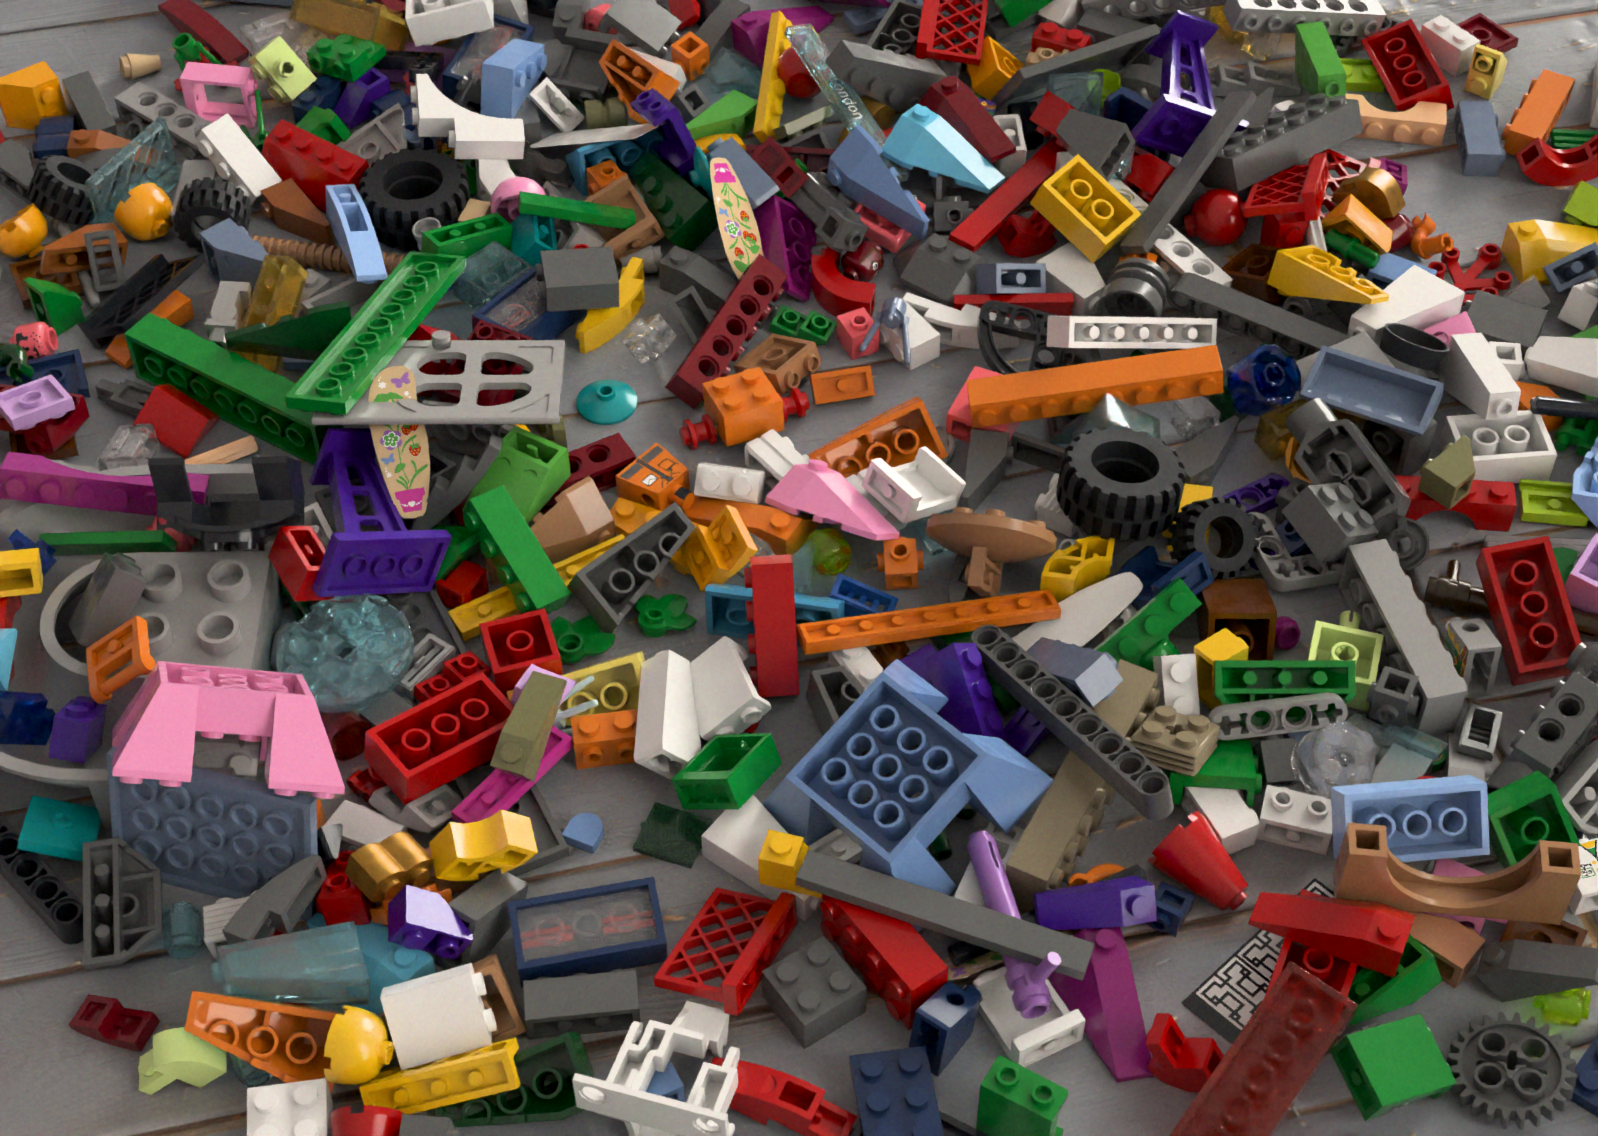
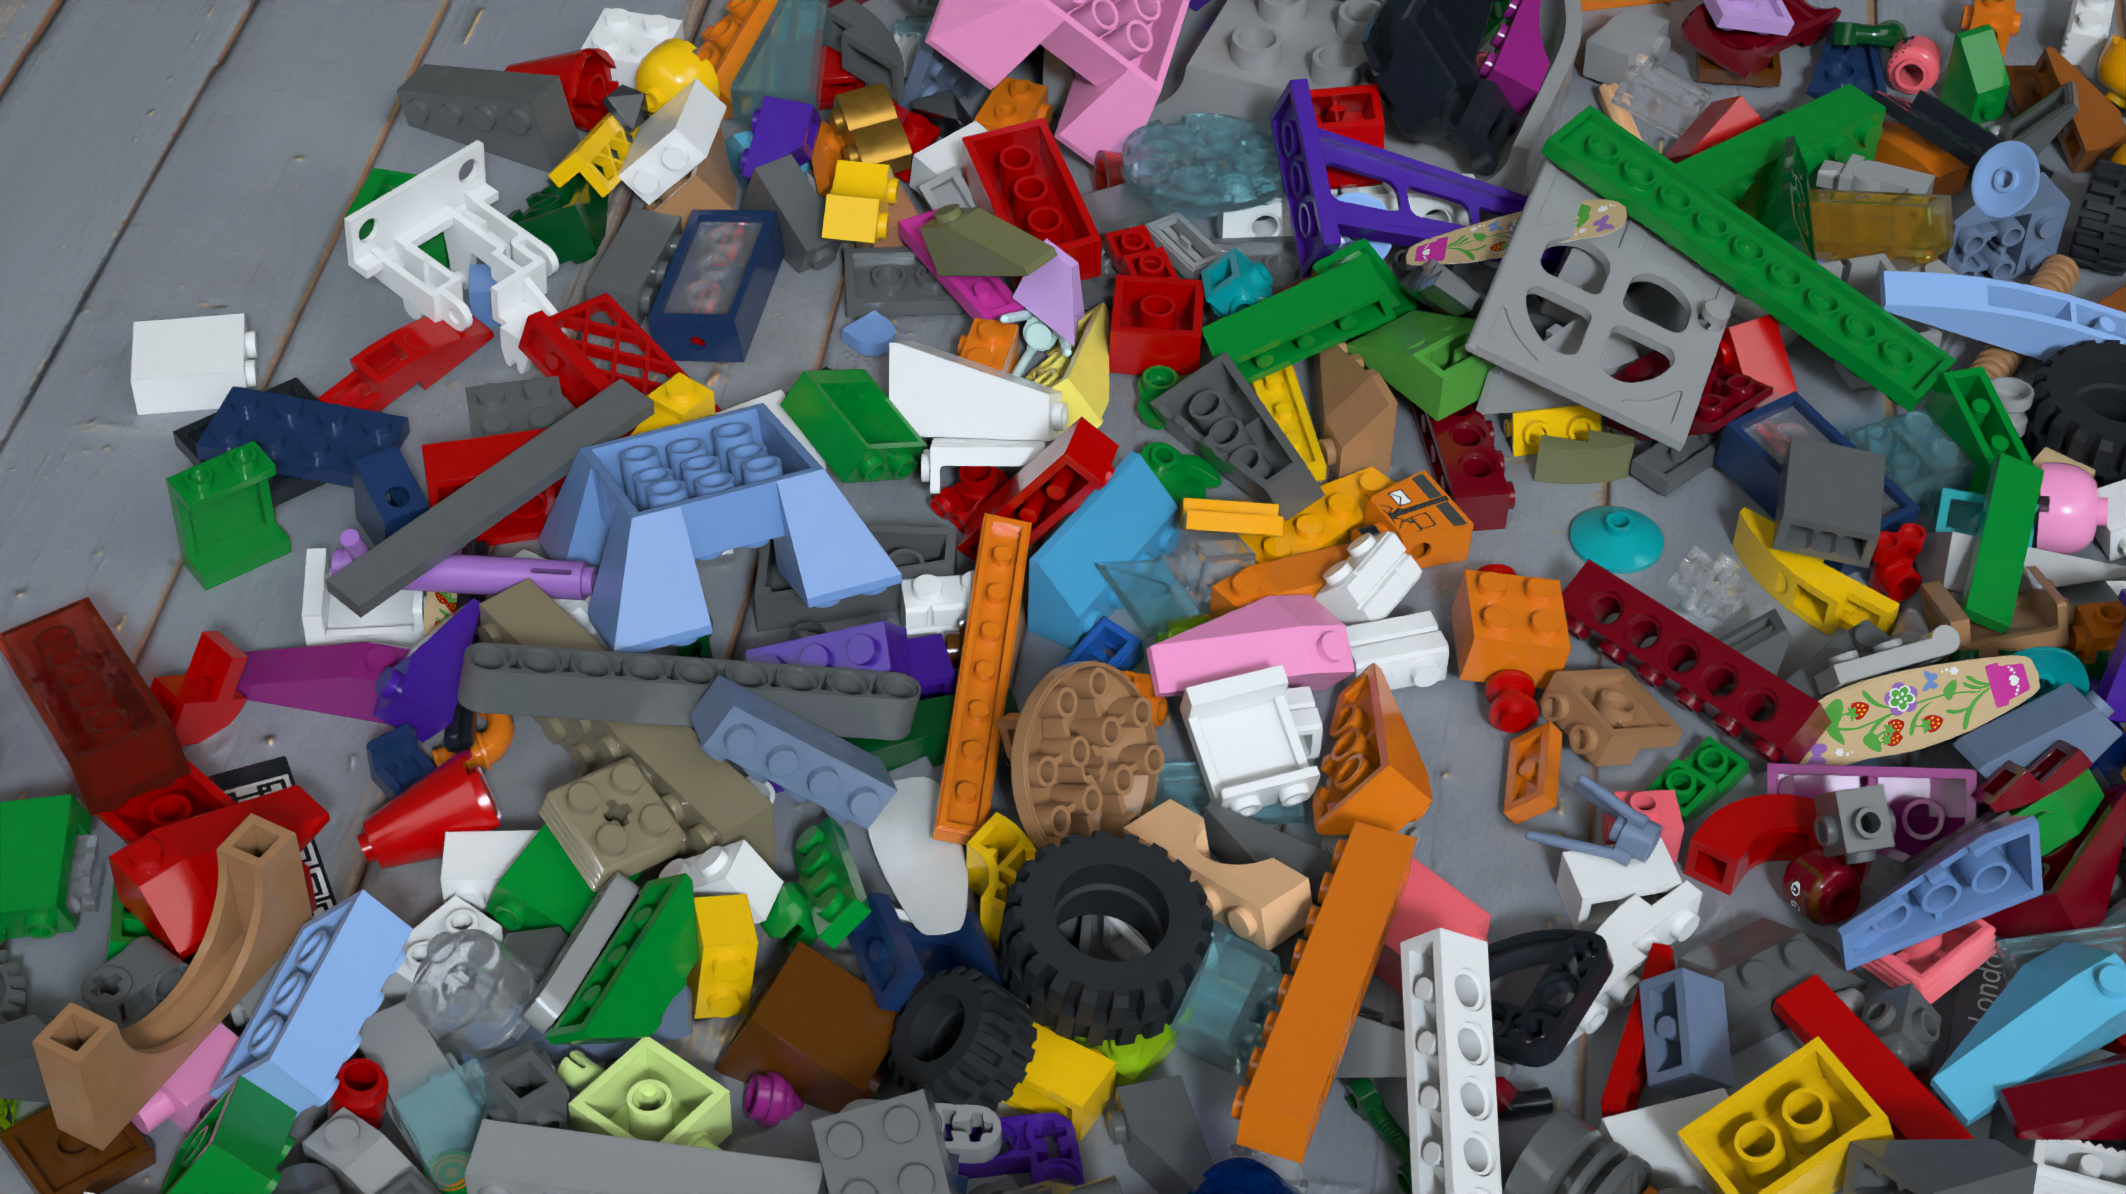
camera: 110 degrees right, 5 degrees down
none -> dark grey piece [80,936,189,1030]
none -> black slope [602,84,649,134]
none -> light nougat arch [1123,799,1313,952]
none -> teal brick [1201,247,1273,318]
none -> light grey plate [1814,625,1960,695]
none -> light blue piece [1971,141,2040,218]

